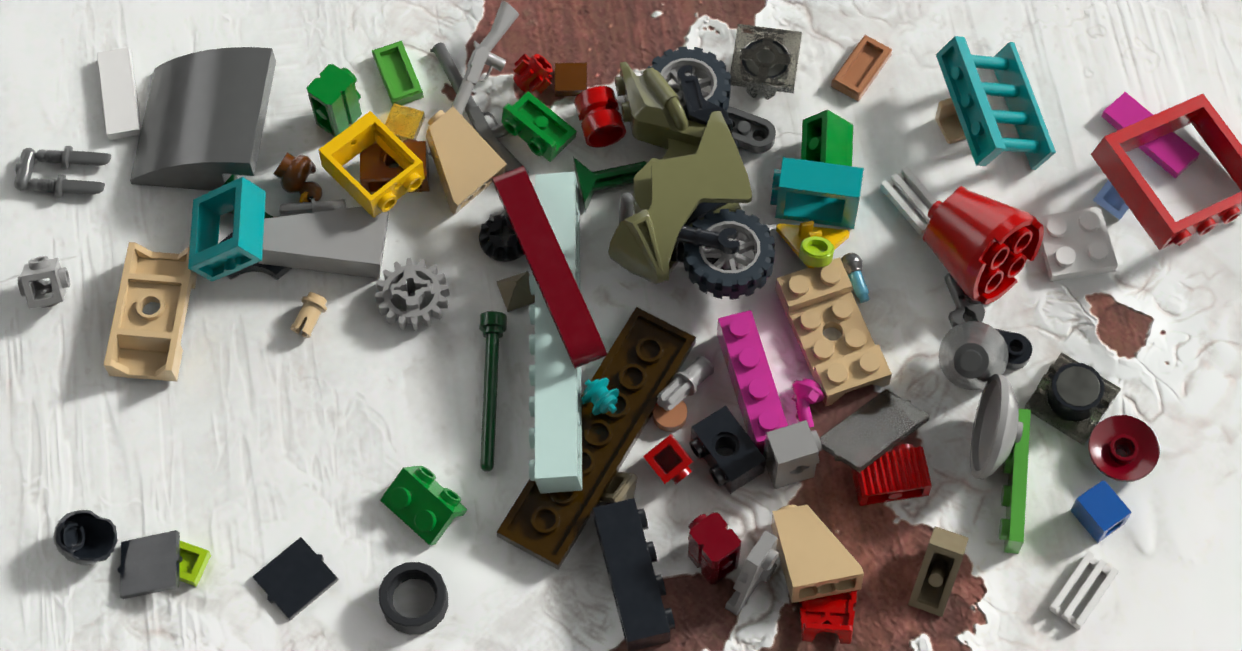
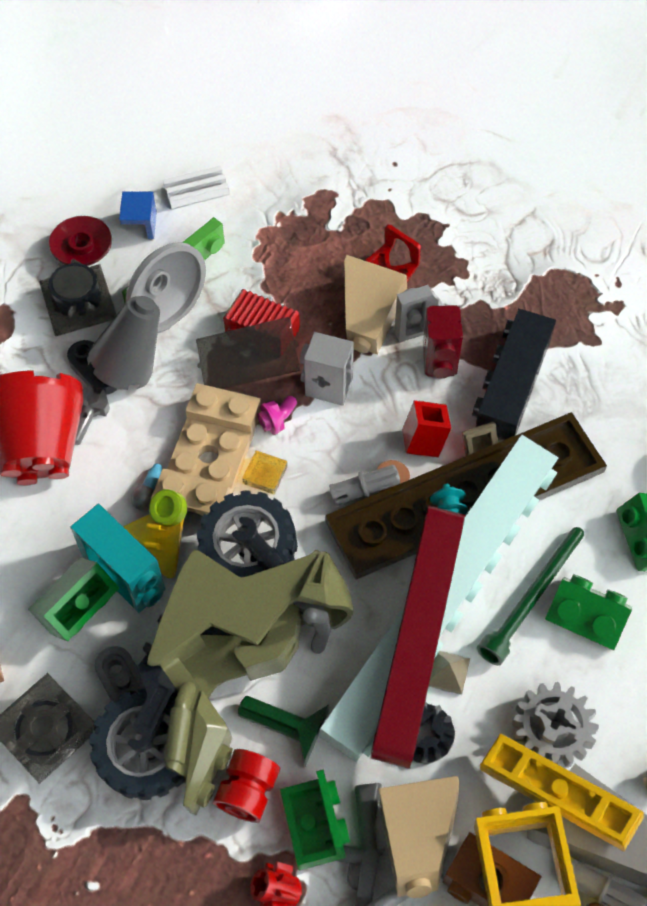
camera: 145 degrees left, 5 degrees down
reddish brown tile [555,62,587,97] -> none
black brick [689,405,766,494] -> none
dark pink brick [717,310,788,455] -> none
white tile [880,166,937,236] -> none
dark tan slope [908,526,969,617] -> none
none -> clear yellow tile [242,450,288,495]
none -> yellow plate [480,733,644,852]
none -> green bracket [545,574,632,650]

